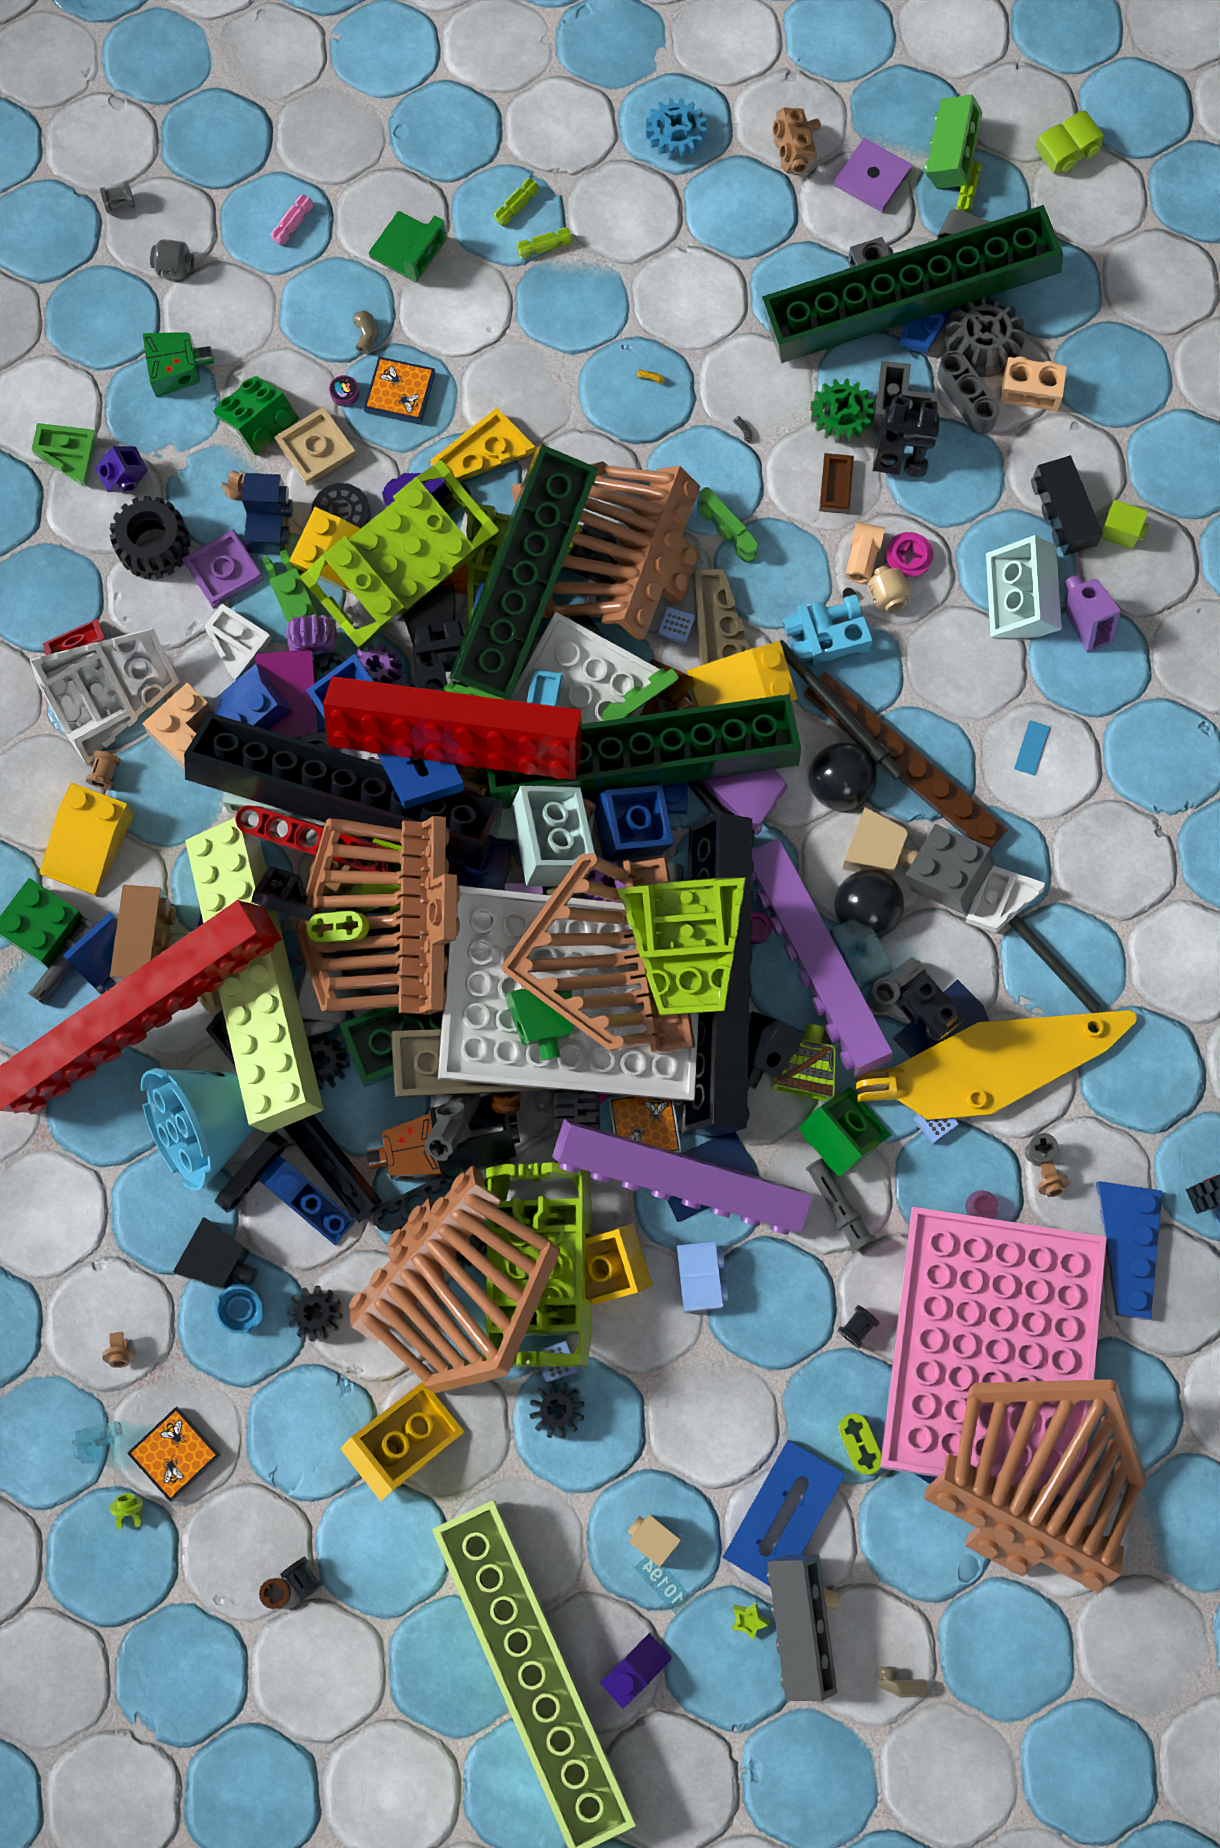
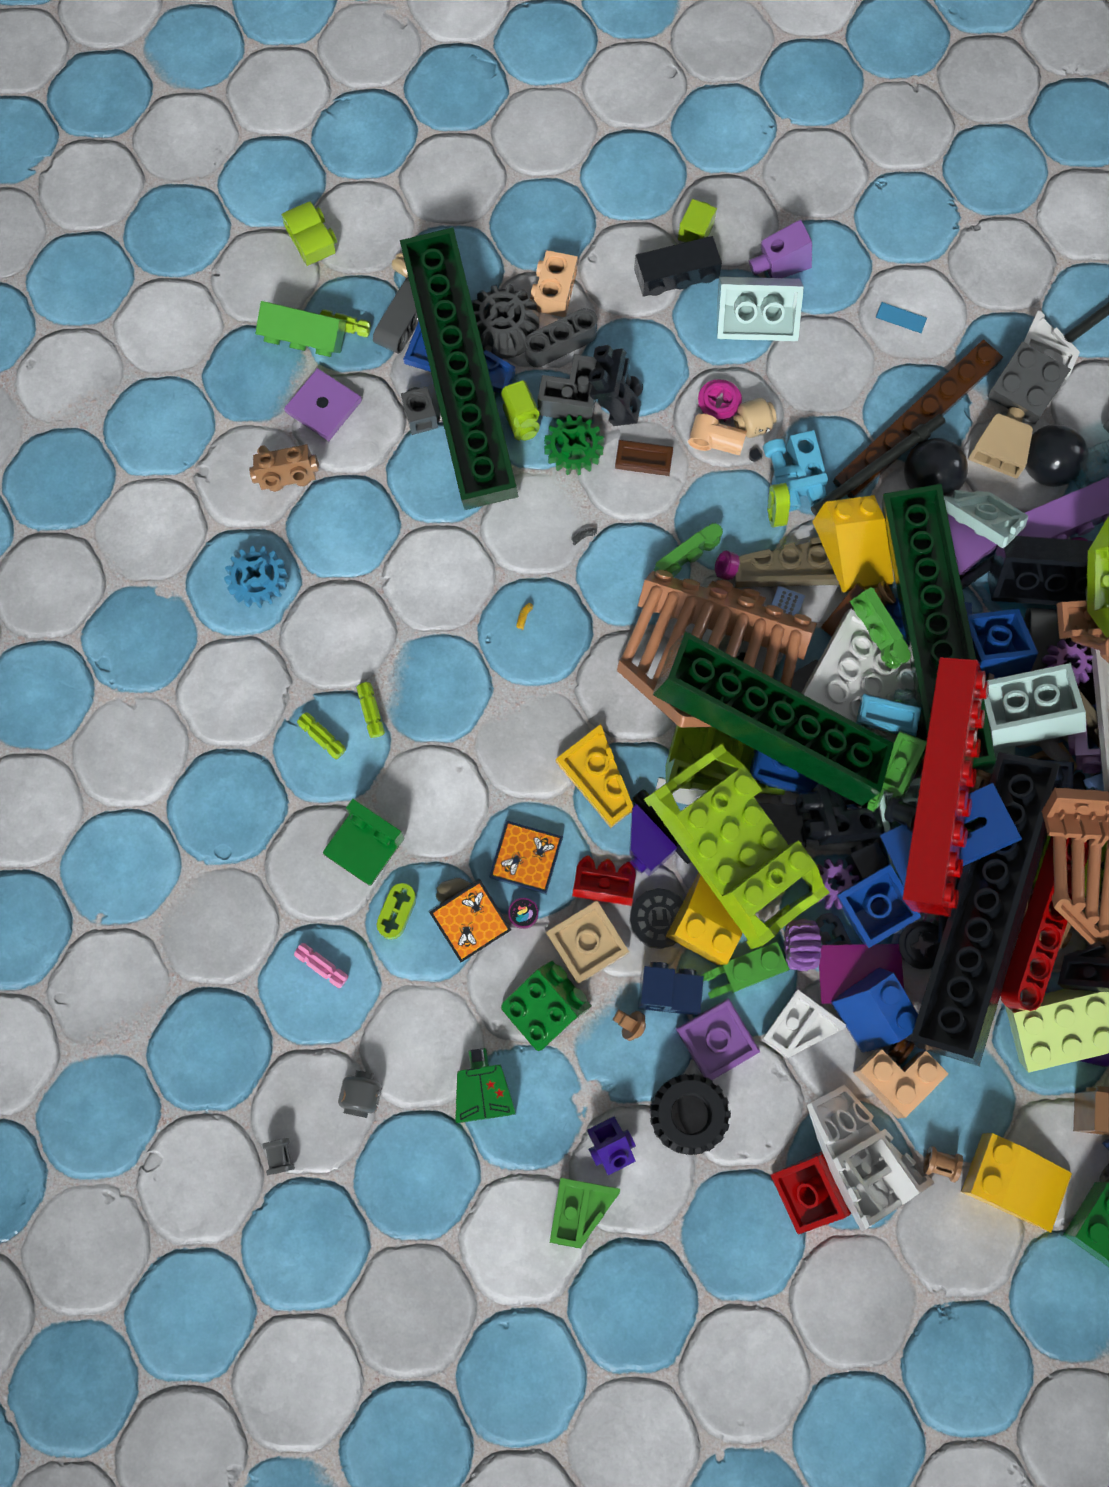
camera: 90 degrees left, 0 degrees up
none -> lime beam [376,883,417,940]
none -> tile [428,879,511,963]
none -> lime brick [501,380,540,441]
none -> red plate [572,855,636,906]
none -> magenta tile [715,550,740,580]
none -> lime beam [767,483,790,528]
none -> light aqua wing [944,490,1029,548]

